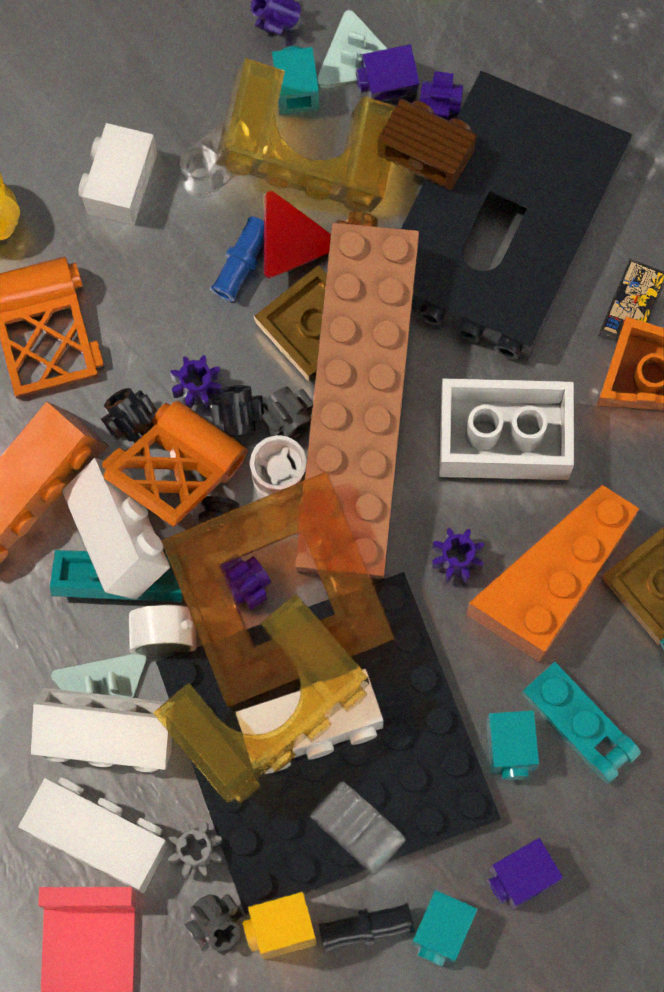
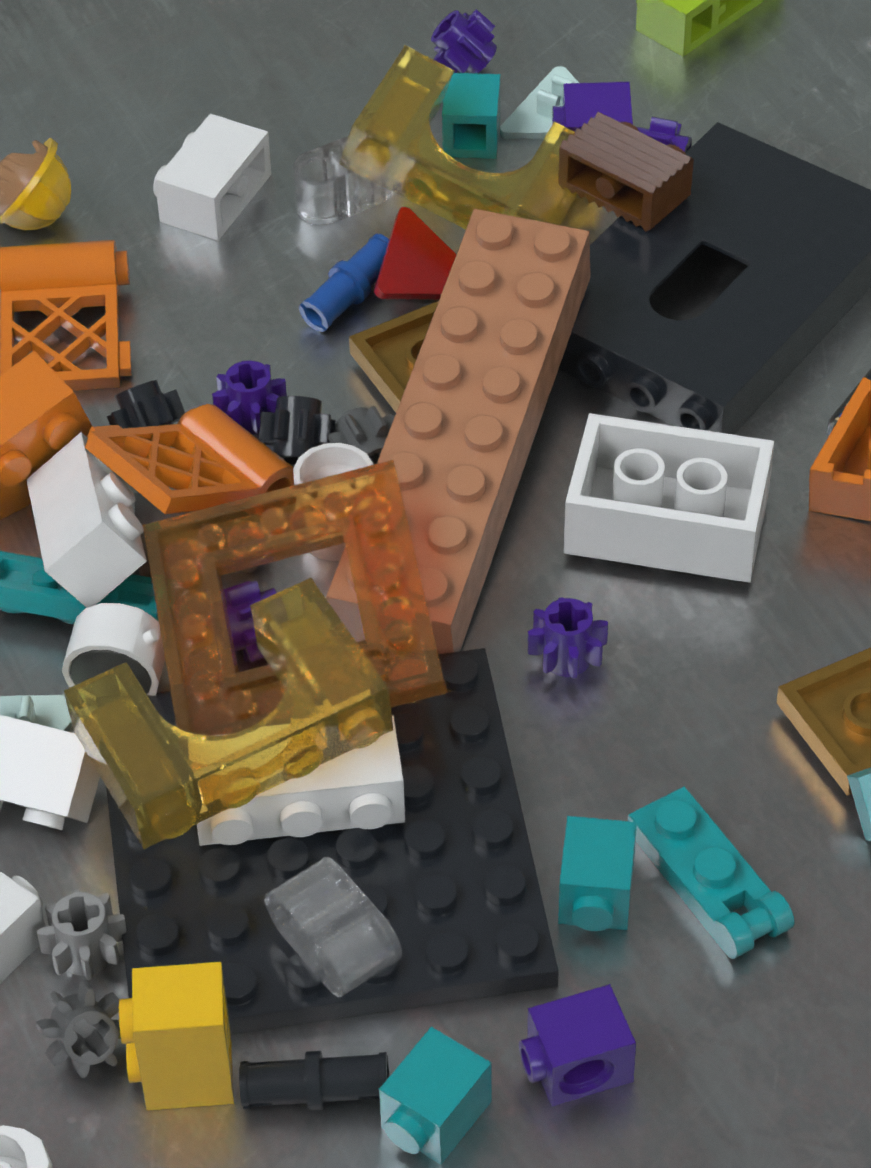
camera: 10 degrees right, 25 degrees down
orange wedge [466,485,640,663] -> none

